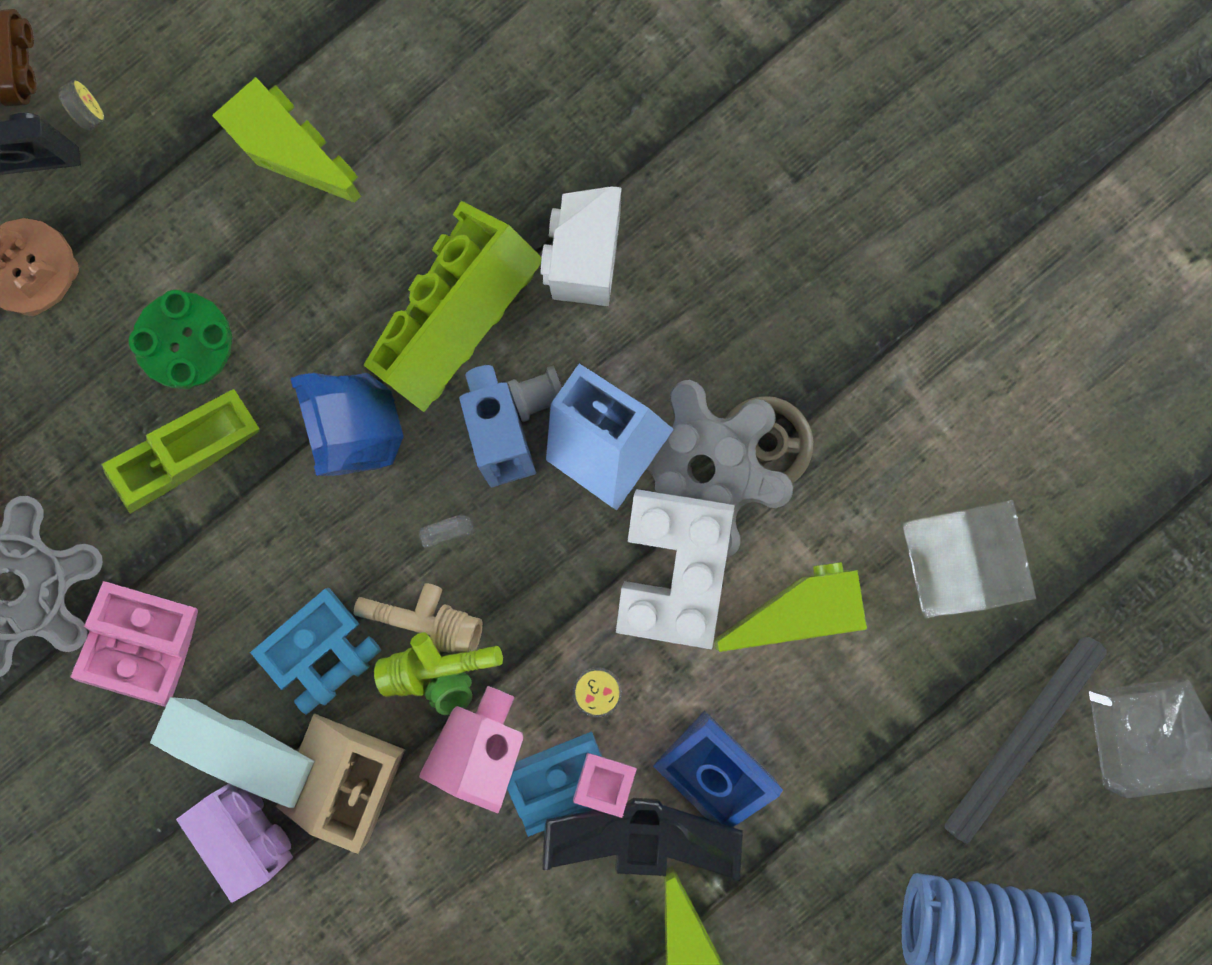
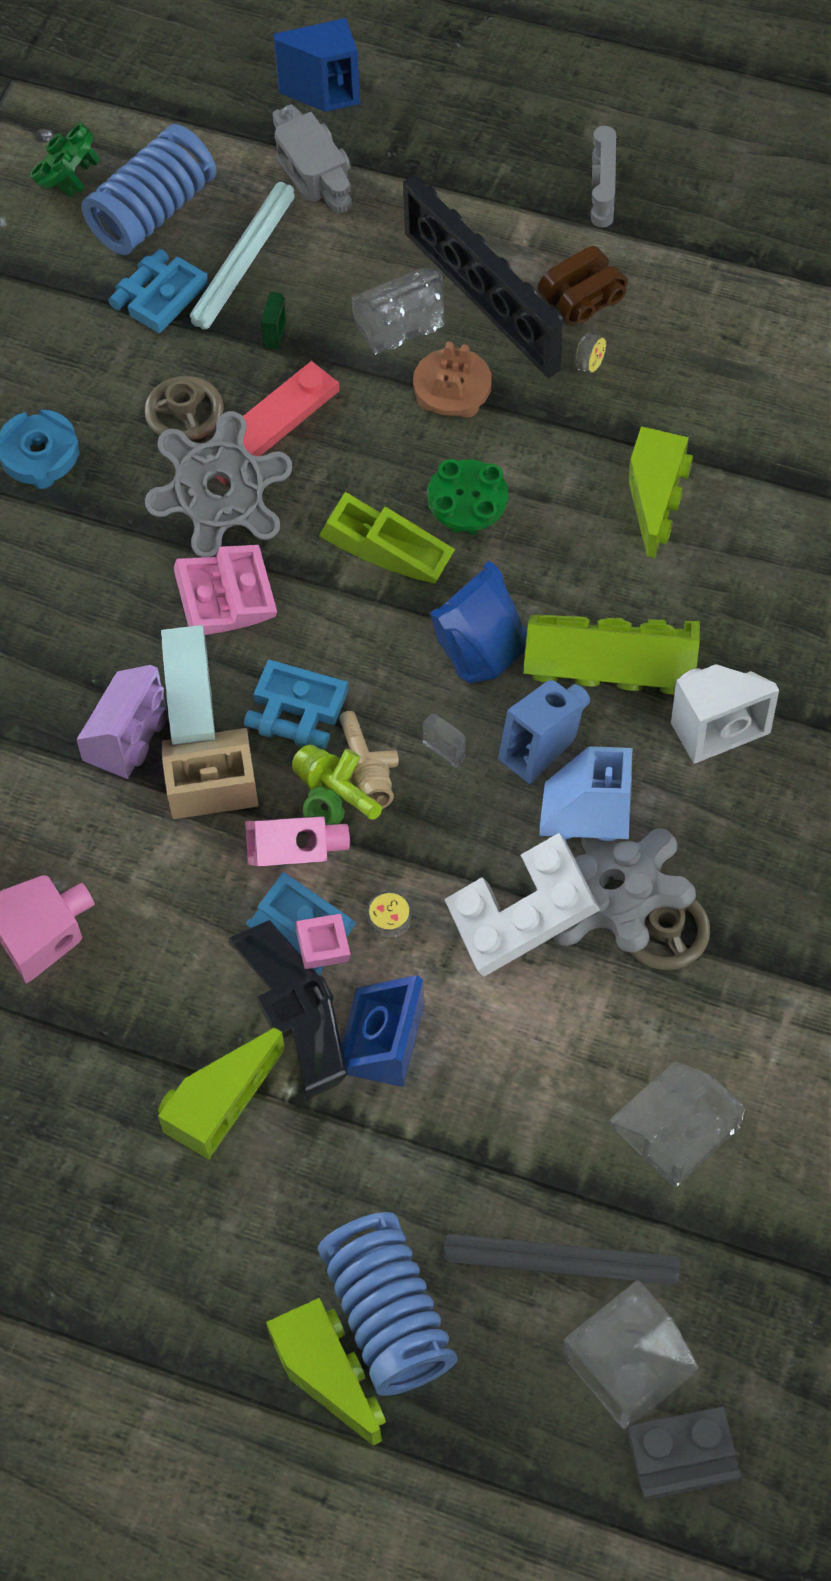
camera: 60 degrees right, 25 degrees down
light grey bush [508,365,562,422] -> none
lime slope [714,562,867,652] -> none

